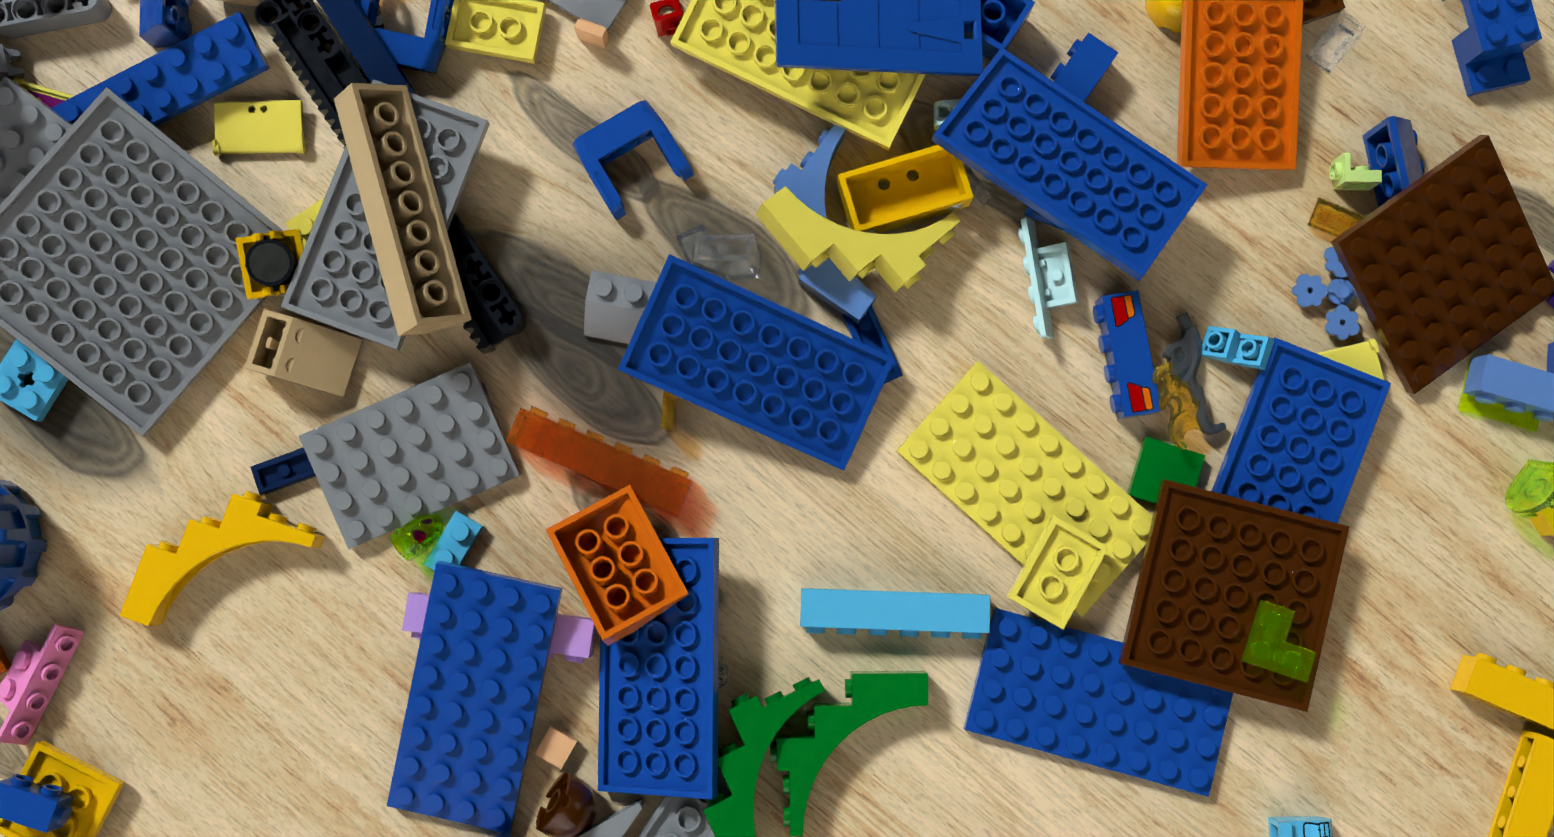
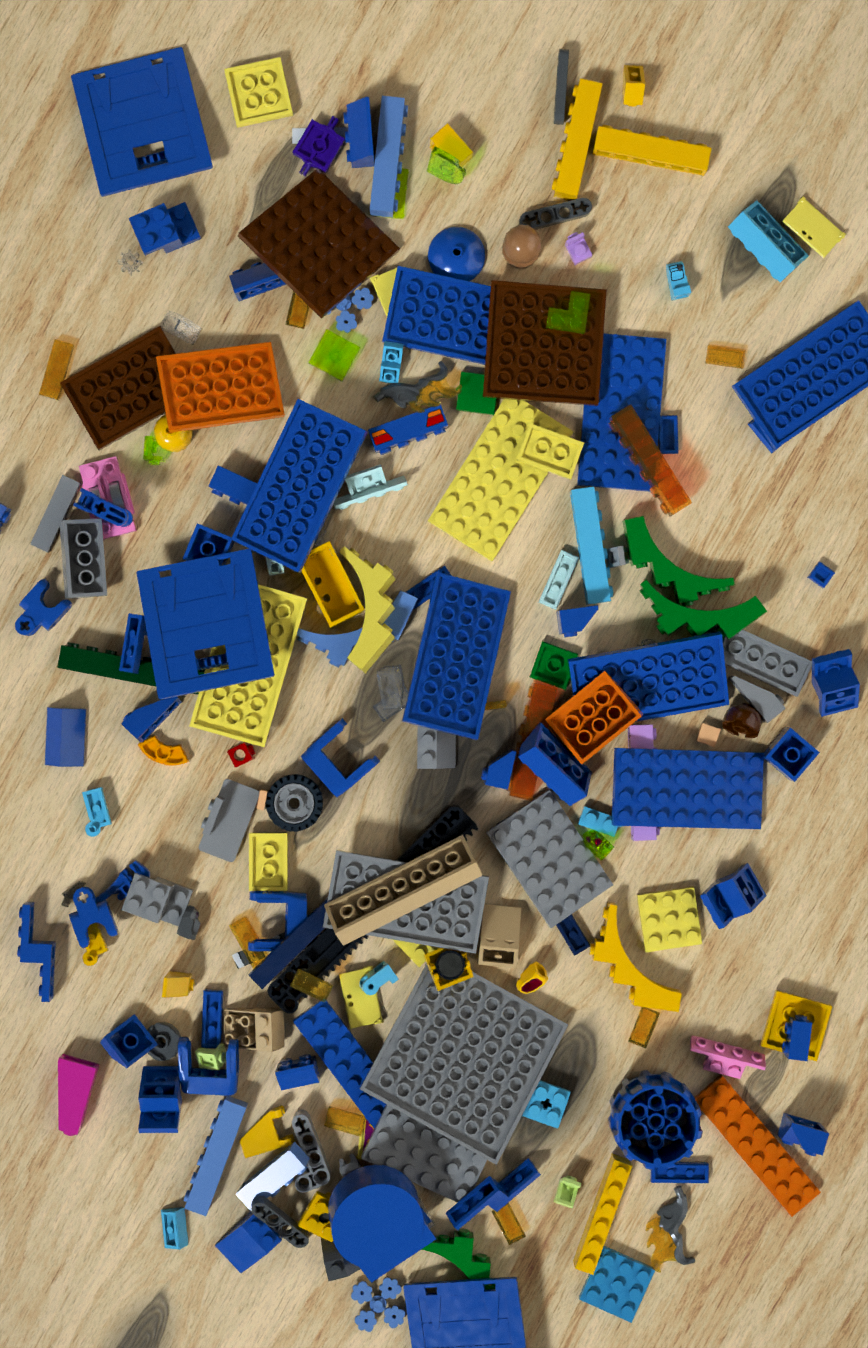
camera: 100 degrees left, 5 degrees up
yellowish green bracket [1329,153,1382,191] -> none
none -> wheel [266,774,323,832]
none -> clear yellow tile [290,969,333,1003]
none -> clear neon green plate [308,329,361,382]
none -> clear yellow tile [324,1106,366,1137]
none -> medium azure leg [359,961,399,995]
none -> blue dish [428,227,485,281]
none -> blue slope [481,749,516,790]
none -> medium nougat tile [502,225,541,269]
none -> yellow rock [516,961,548,994]
none -> blue slope [518,723,592,806]
none -> dark grey beam [519,198,592,230]
none -> green tile [529,641,578,690]
none -> light aqua tile [538,550,579,610]
none -> blue slope [556,605,598,638]
none -> lavender bracket [565,232,593,265]
none -> light grey tile [607,546,630,568]
none -> clear orange brick [609,404,692,517]
none -> clear yellow tile [628,1007,660,1048]
none -> light yellow plate [637,886,702,952]
none -> blue tile [659,415,678,454]
none -> blue bracket [700,863,767,929]

